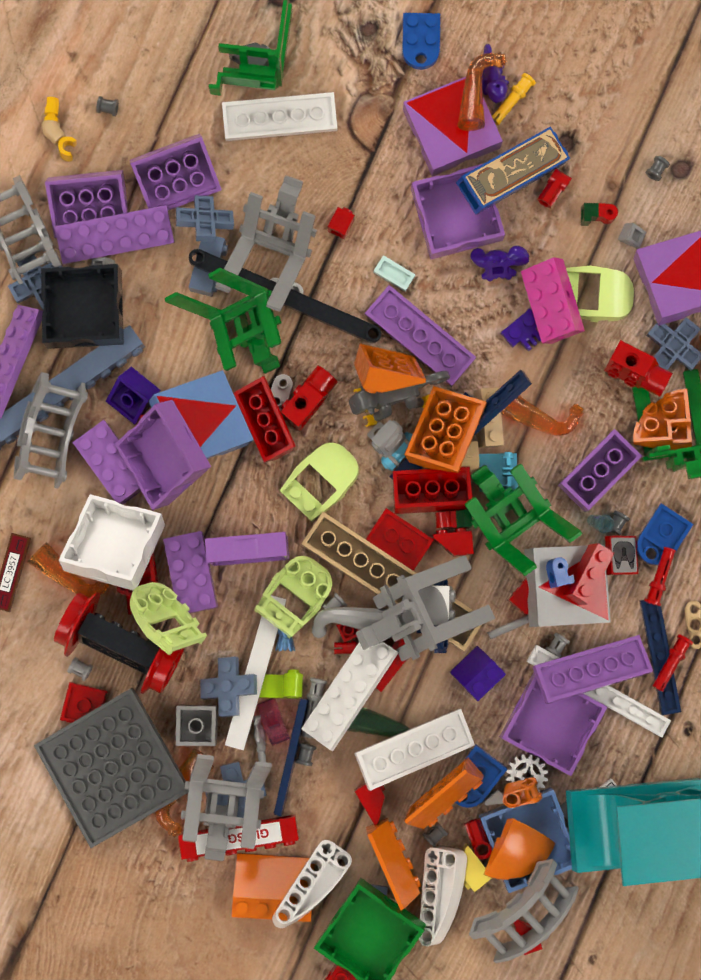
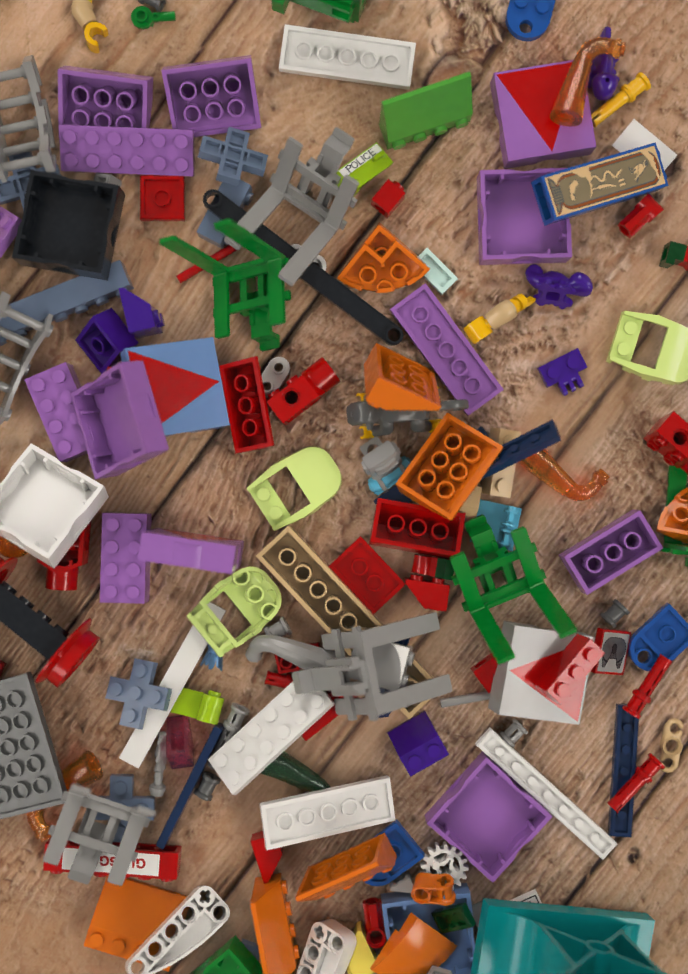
camera: 20 degrees right, 5 degrees up
yellowish green slope [130,582,207,655] -> none
light grey brick [176,705,218,746] -> none
dark grey bush [422,822,448,847] -> none
dark pink brick [521,257,585,344] -> none
medium lavender plate [533,635,653,704] -> none
leg [546,557,575,588] -> none
clear light blue cone [587,514,614,534] -> none
none -> dark purple slope [118,287,165,339]
none -> green plate [131,6,176,30]
none -> red tile [140,175,185,221]
none -> red bar [176,245,237,283]
none -> lime door [337,142,394,196]
none -> orange brick [337,222,430,293]
none -> bright green slope [379,71,473,150]
none -> dark green plate [431,902,476,934]
none -> piece [464,293,536,344]
none -> white sticker [612,119,677,171]

